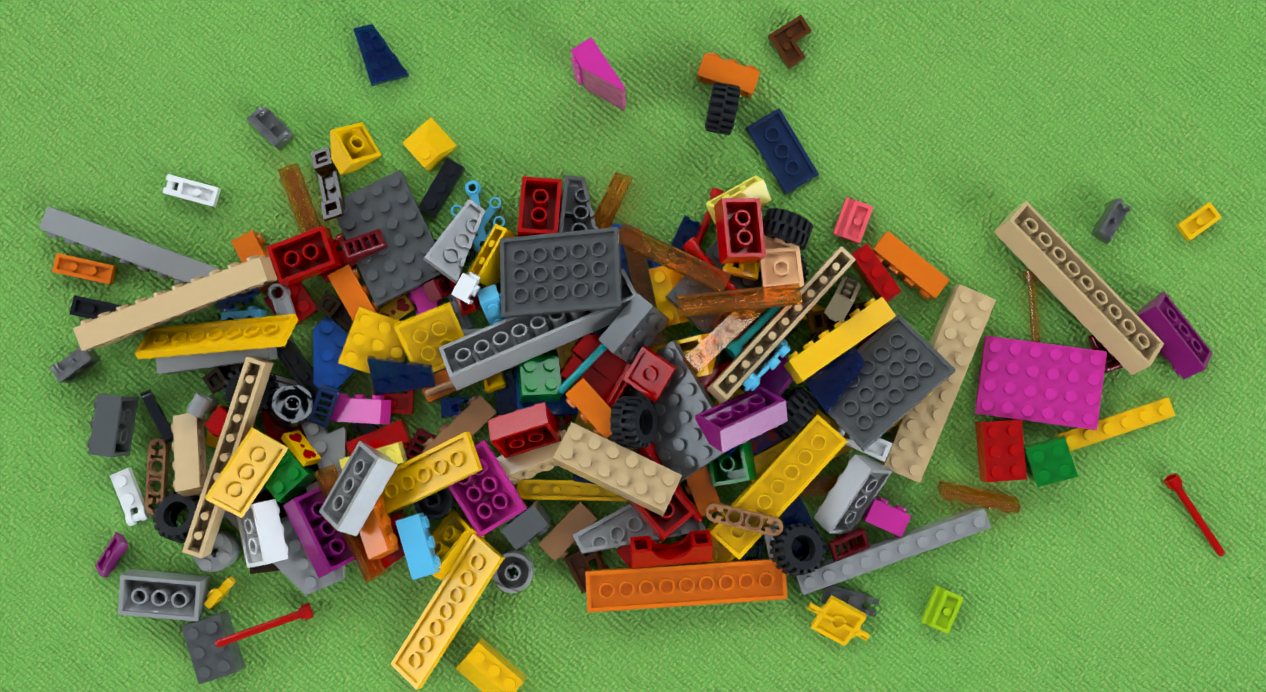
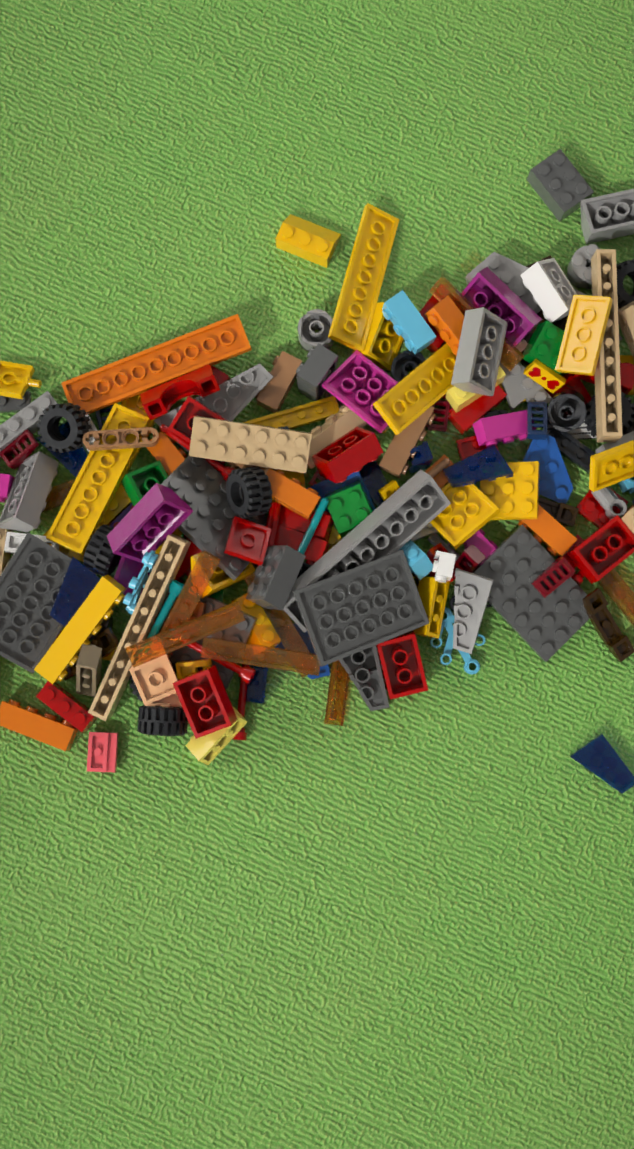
camera: 165 degrees right, 5 degrees down
yellow plate [204,576,237,609] -> none
red piece [215,602,314,647] -> none
yellow slope [330,122,382,175] -> none
yellow tile [378,294,416,320] -> none
yellow slope [402,117,457,172] -> none
black plate [418,158,465,219] -> none
reddish brown plate [564,550,610,594] -> none
dark pink slope [570,37,626,110] -> none
orange brick [696,52,760,98] -> none
black tyre [705,82,740,136] -> none
dark blue tile [745,108,819,195] -> none
reddish brown plate [768,15,812,70] -> none

